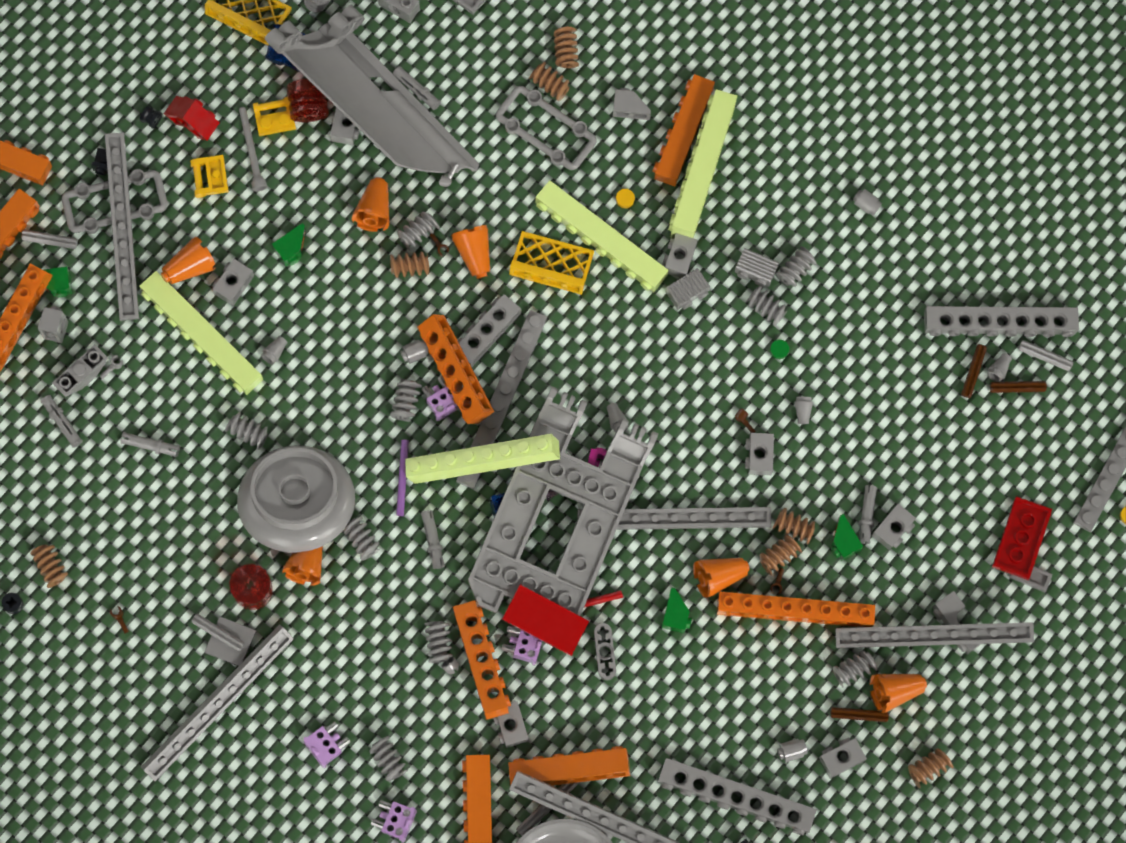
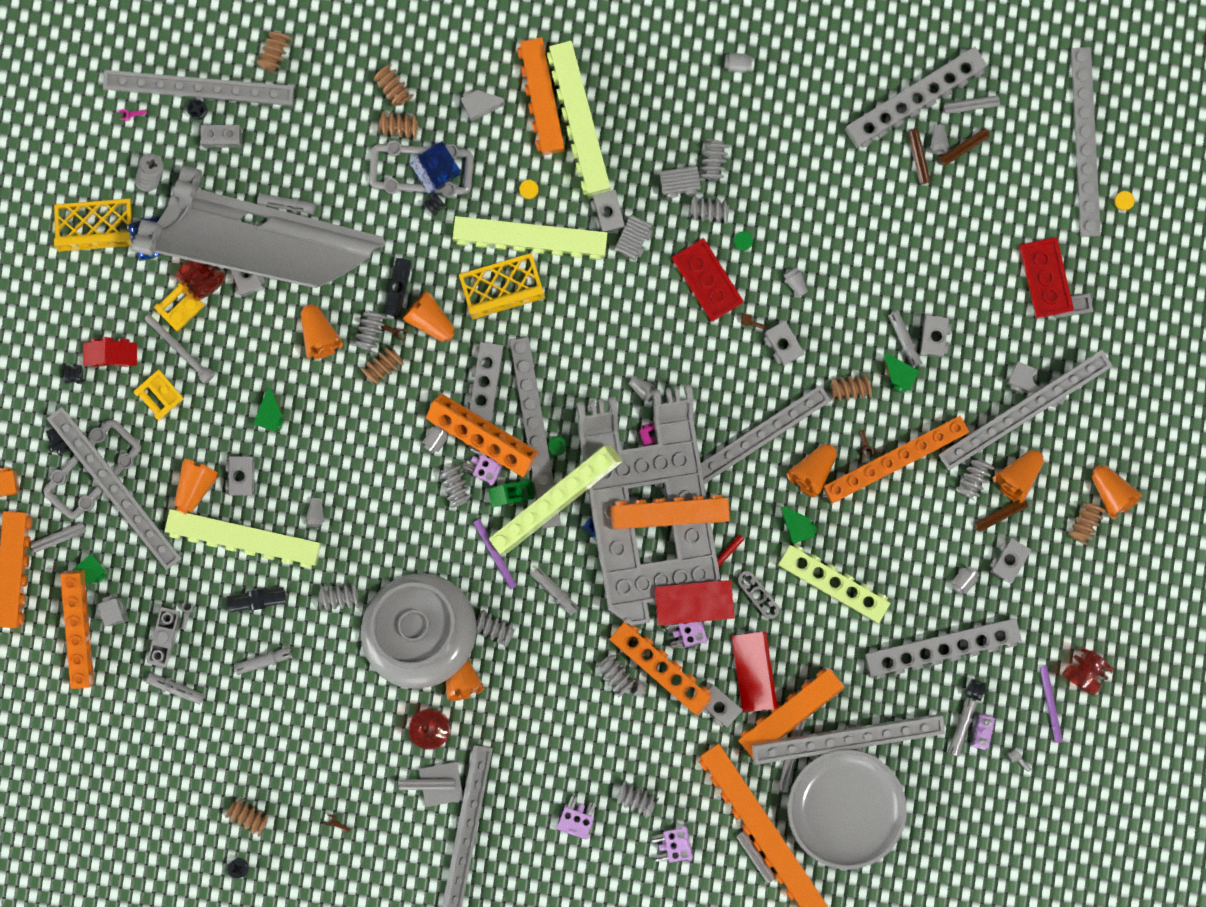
camera: 25 degrees left, 10 degrees up
light grey hand [439,163,459,187] -> none
medium nougat piece [759,535,802,576] -> none
none -> black piece [226,587,286,613]
none -> black piece [384,258,413,317]
none -> clear blue slope [411,141,462,195]
none -> black wheel [423,192,446,217]
none -> green slope [488,480,535,508]
none -> green tile [548,437,567,456]
none -> orange brick [610,495,730,530]
none -> red tile [671,238,744,322]
none -> tile [731,631,778,713]
none -> yellowish green brick [777,544,891,623]
none -> orange cone [1091,465,1143,519]

